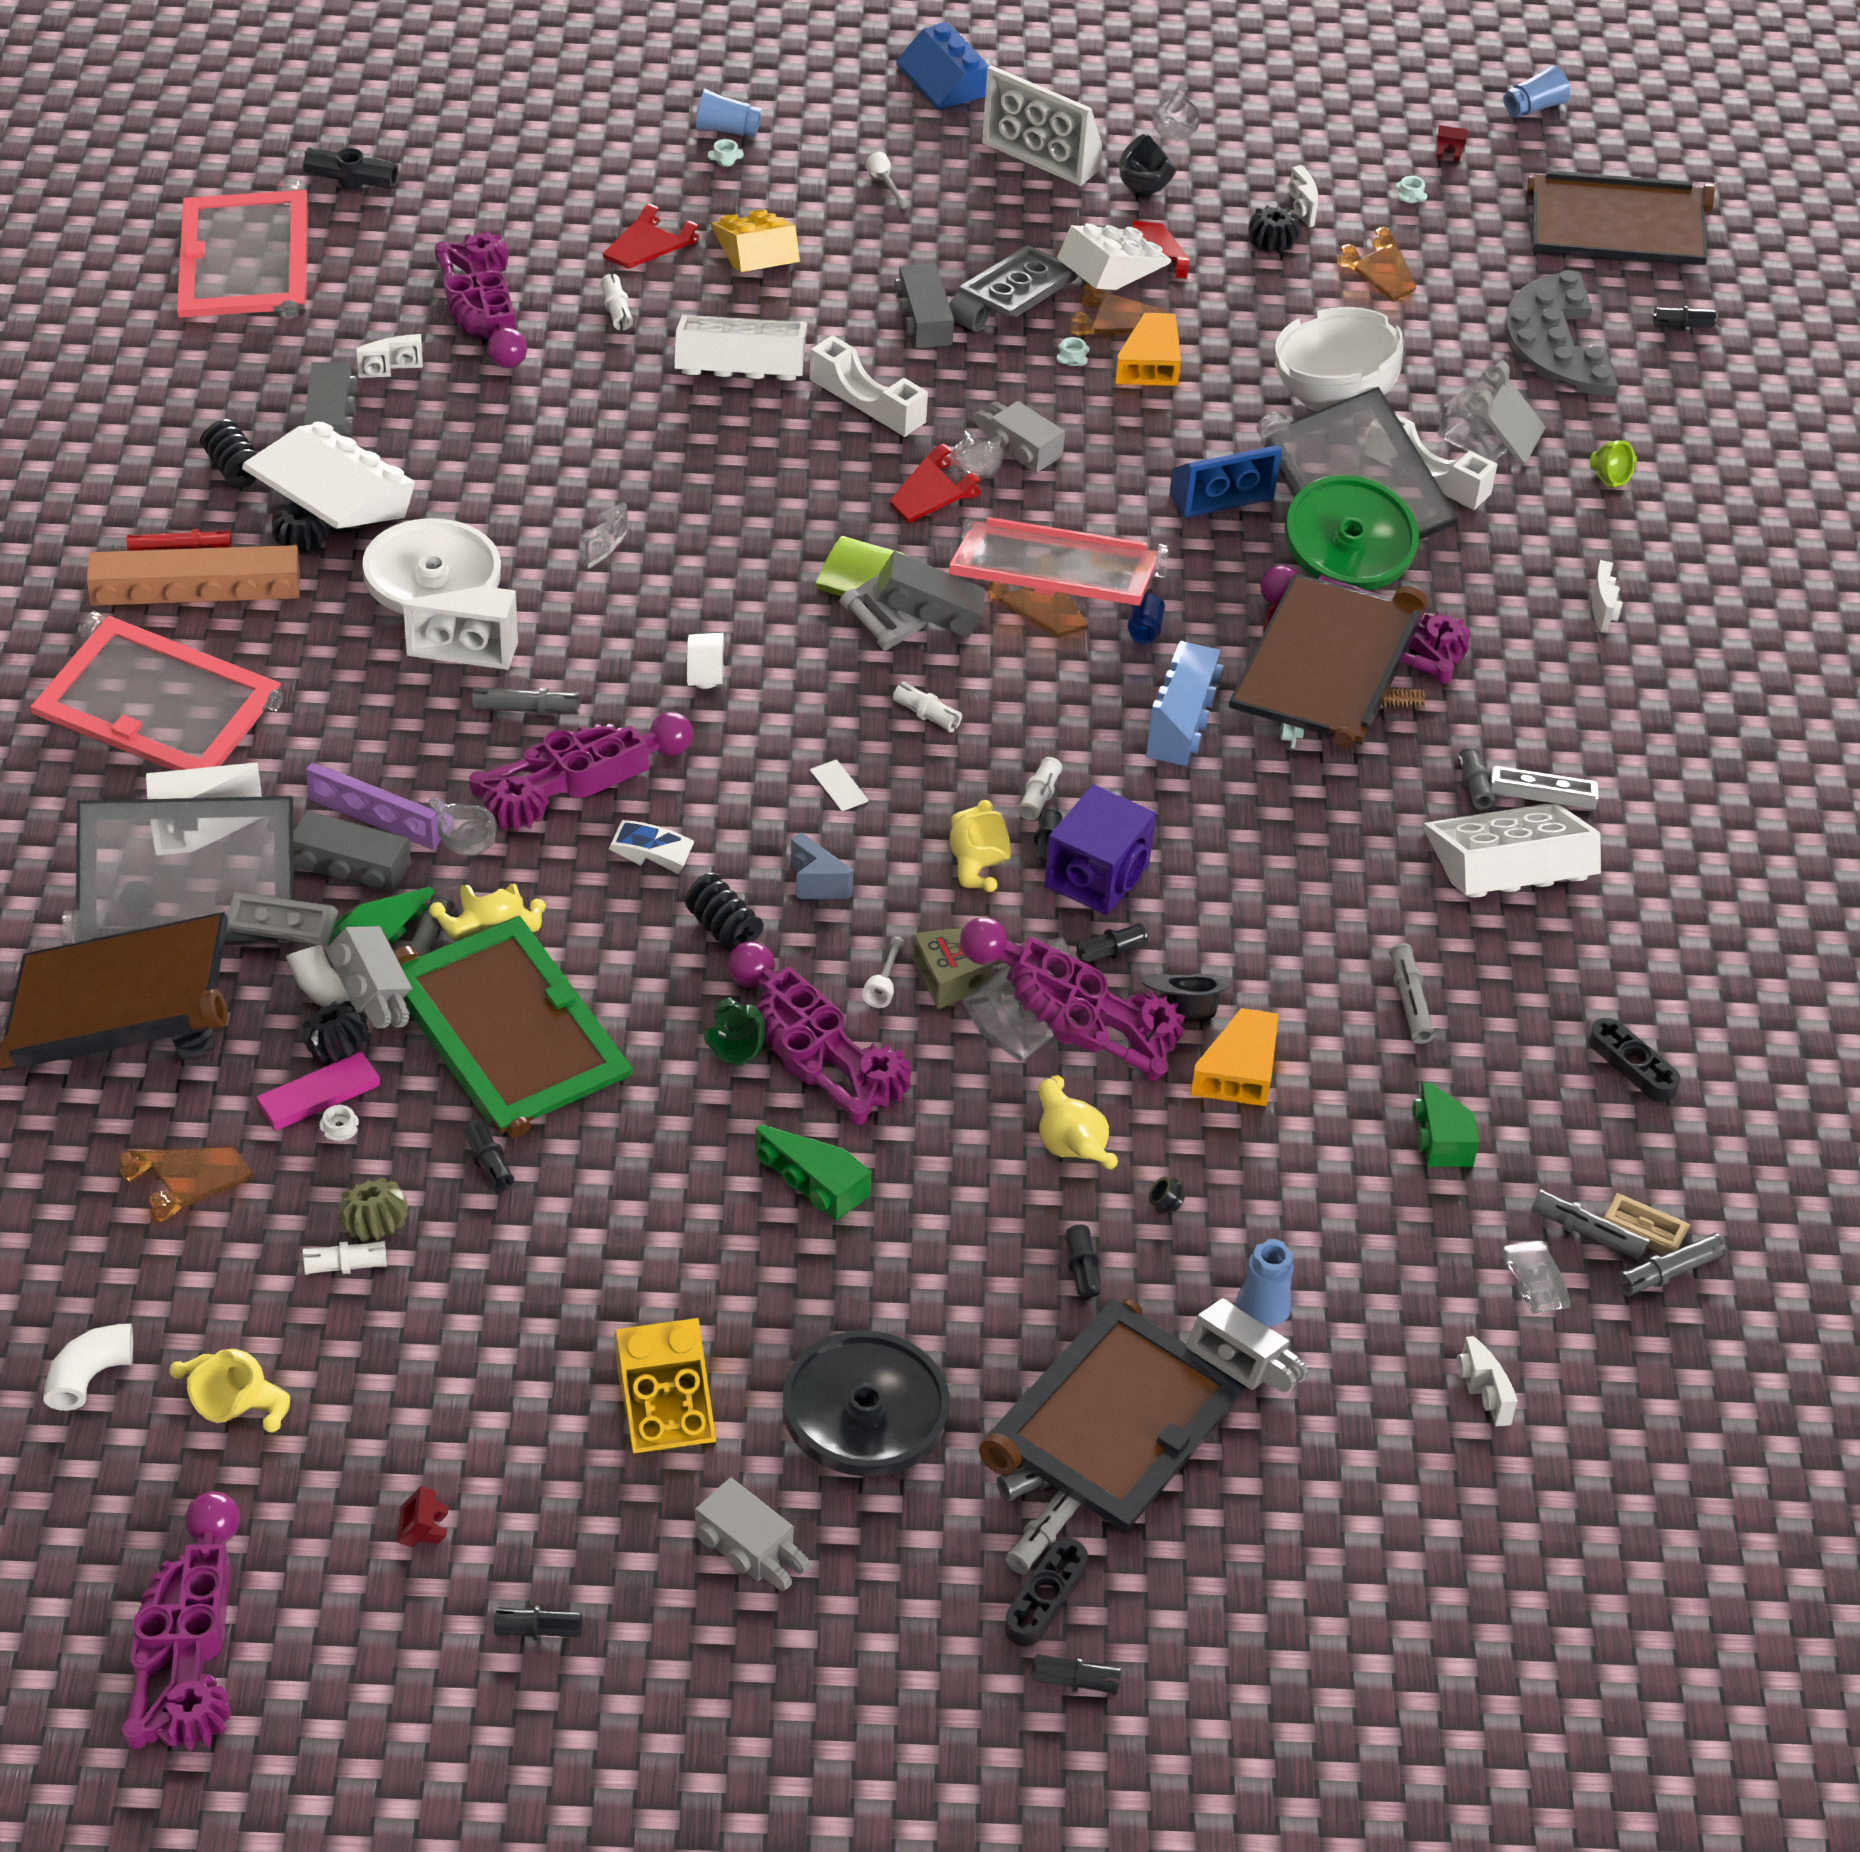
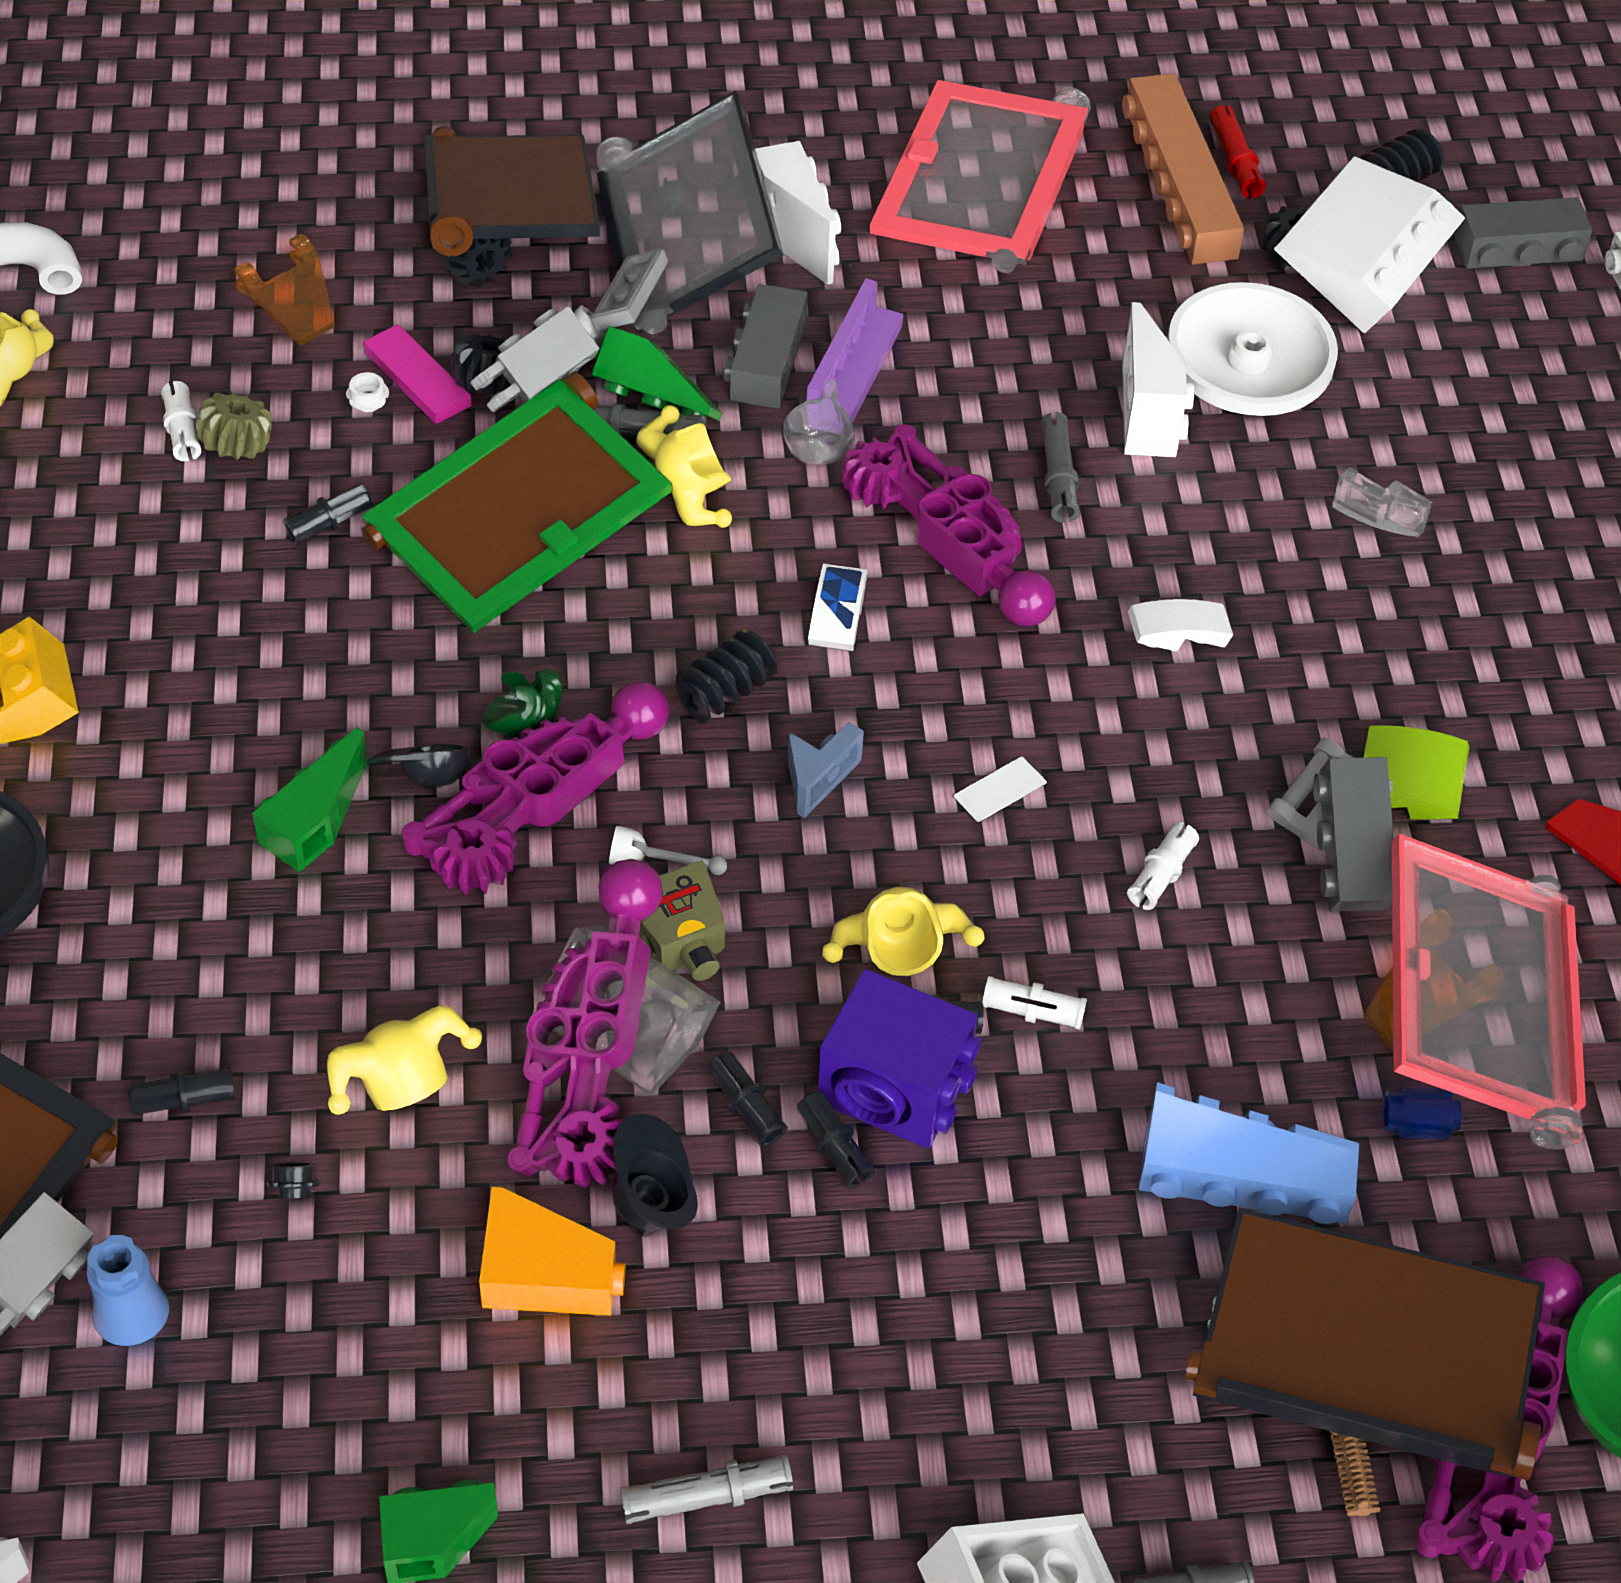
camera: 85 degrees right, 5 degrees up
none -> black cap [366,744,470,788]
none -> black axle [797,1091,875,1189]

